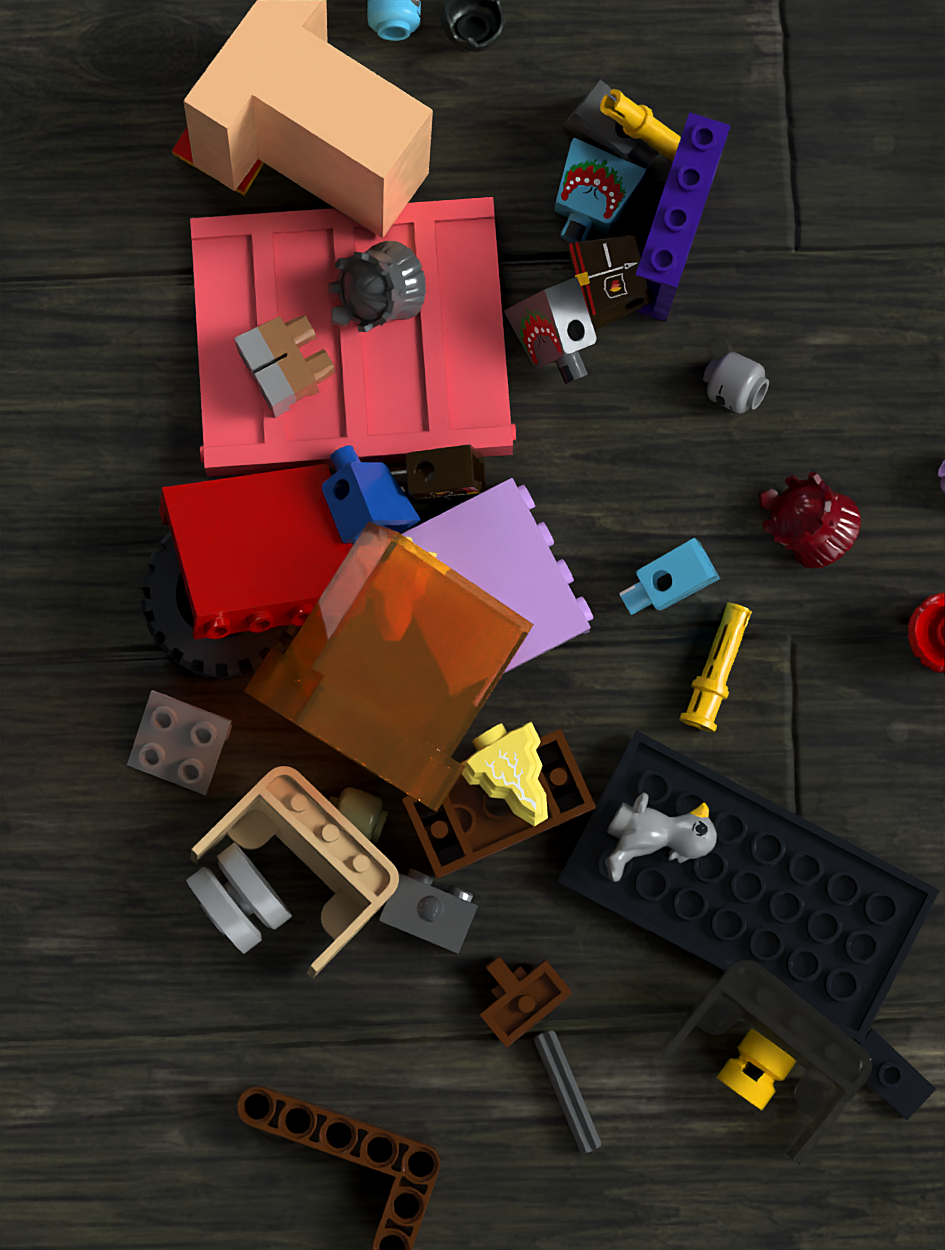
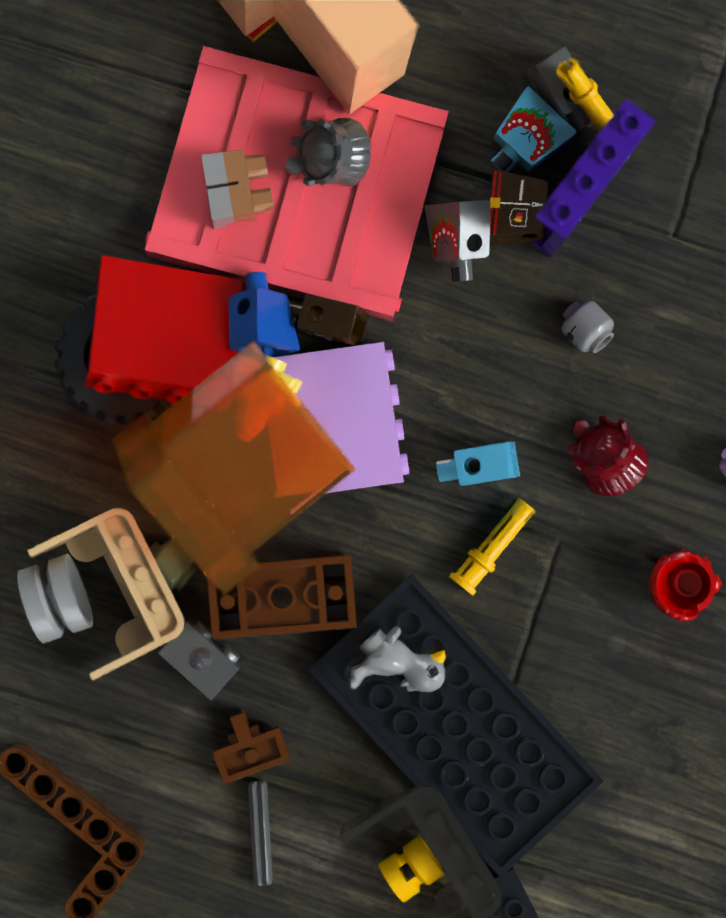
camera: 20 degrees right, 5 degrees up
light grey hinge [127,690,233,795] -> none
light yellow rock [456,722,548,826] -> none

